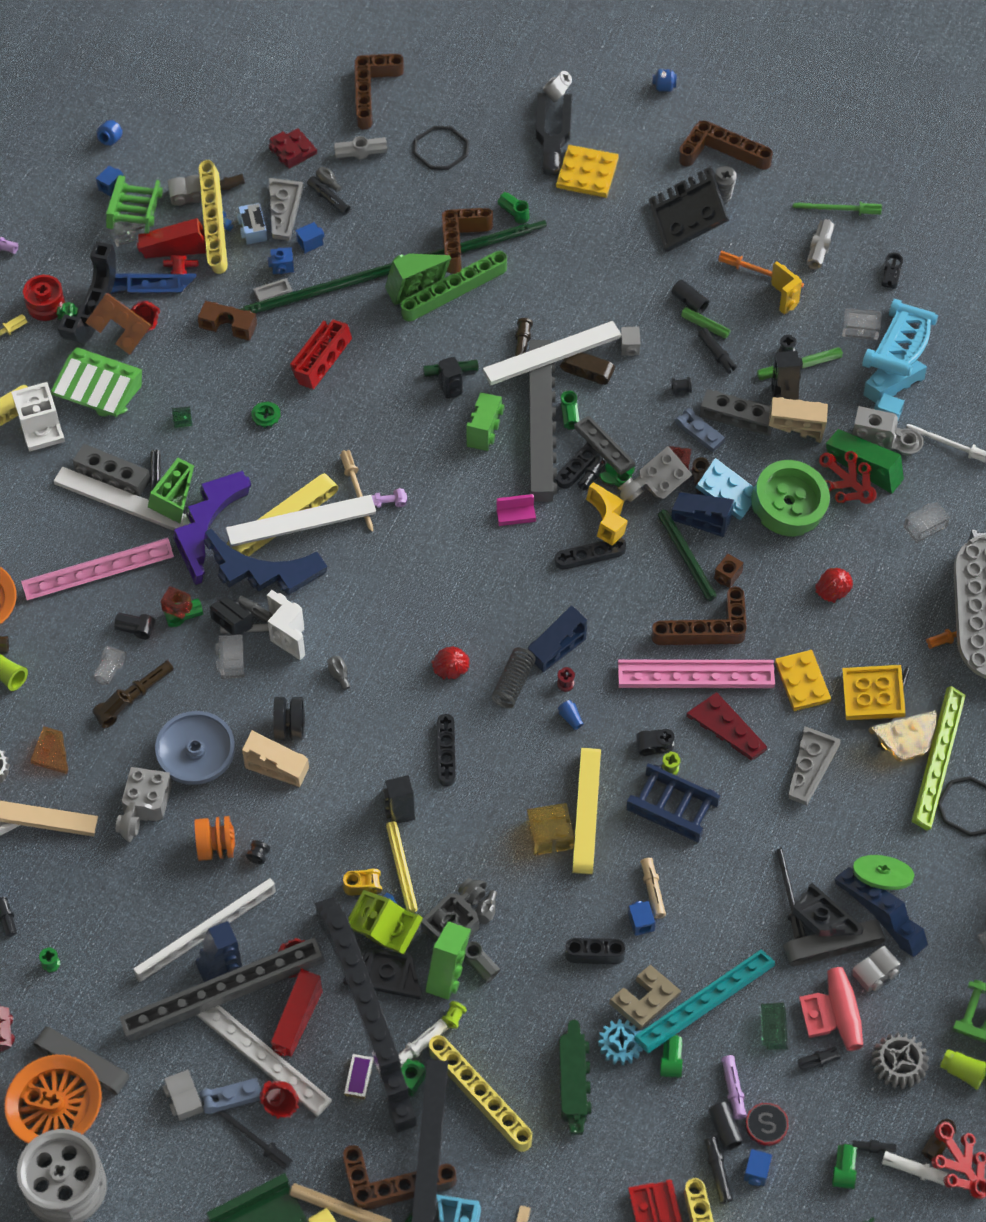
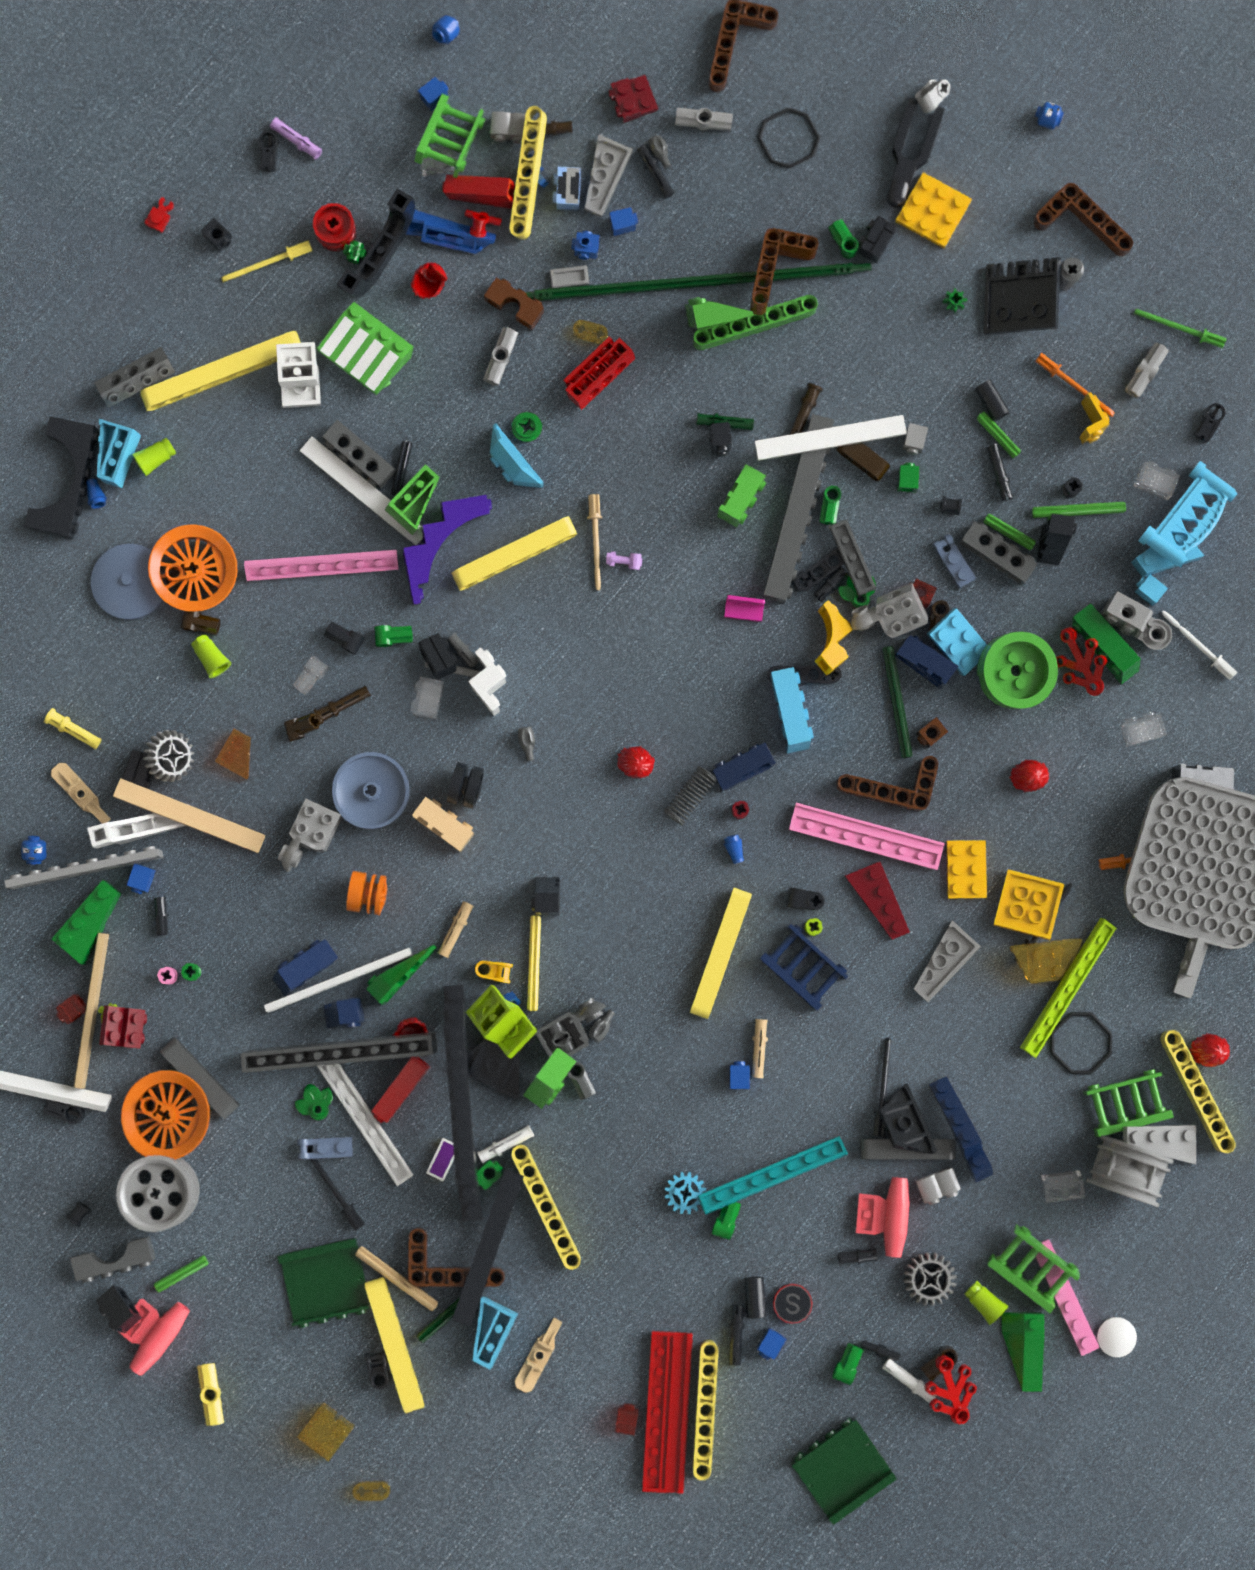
camera: 10 degrees right, 25 degrees up
dark orange plate [86,293,151,355] -> none
clear red brick [161,586,193,619] -> none
light grey brick [162,1070,204,1121] -> none
clear green tile [172,406,193,428] -> none
dark blue arch [203,528,328,595] -> none
white tile [226,495,376,547] -> none
black wheel [246,840,270,864] -> none
red hair [259,1081,299,1119] -> none
black beam [437,714,456,786] -> none
lime bush [441,1001,467,1029] -> none
clear yellow piece [527,803,574,856] -> none
dark green hinge [559,1019,591,1135] -> none
black beam [565,938,625,964] -> none
dark tan plate [609,965,681,1030] -> none
lavender pin [721,1055,747,1120] -> none
clear green hinge [761,1002,788,1050] -> none
tan wedge [769,397,828,443] -> none
bright green piece [853,855,914,890] -> none
none -> bright pink bush [157,967,178,985]
none -> dark blue wedge [272,939,338,997]
none -> green plate [295,1084,333,1120]
none -> green wedge [367,945,437,1005]
none -> tan pin [437,901,474,958]
none -> light grey piece [483,327,518,386]
none -> medium azure wedge [490,424,544,488]
none -> clear yellow beam [573,320,608,344]
none -> medium azure wedge [770,667,814,753]
none -> black brick [858,216,897,263]
none -> green brick [897,463,920,493]
none -> green gear [943,288,967,314]
none -> bright green axle [984,514,1036,550]

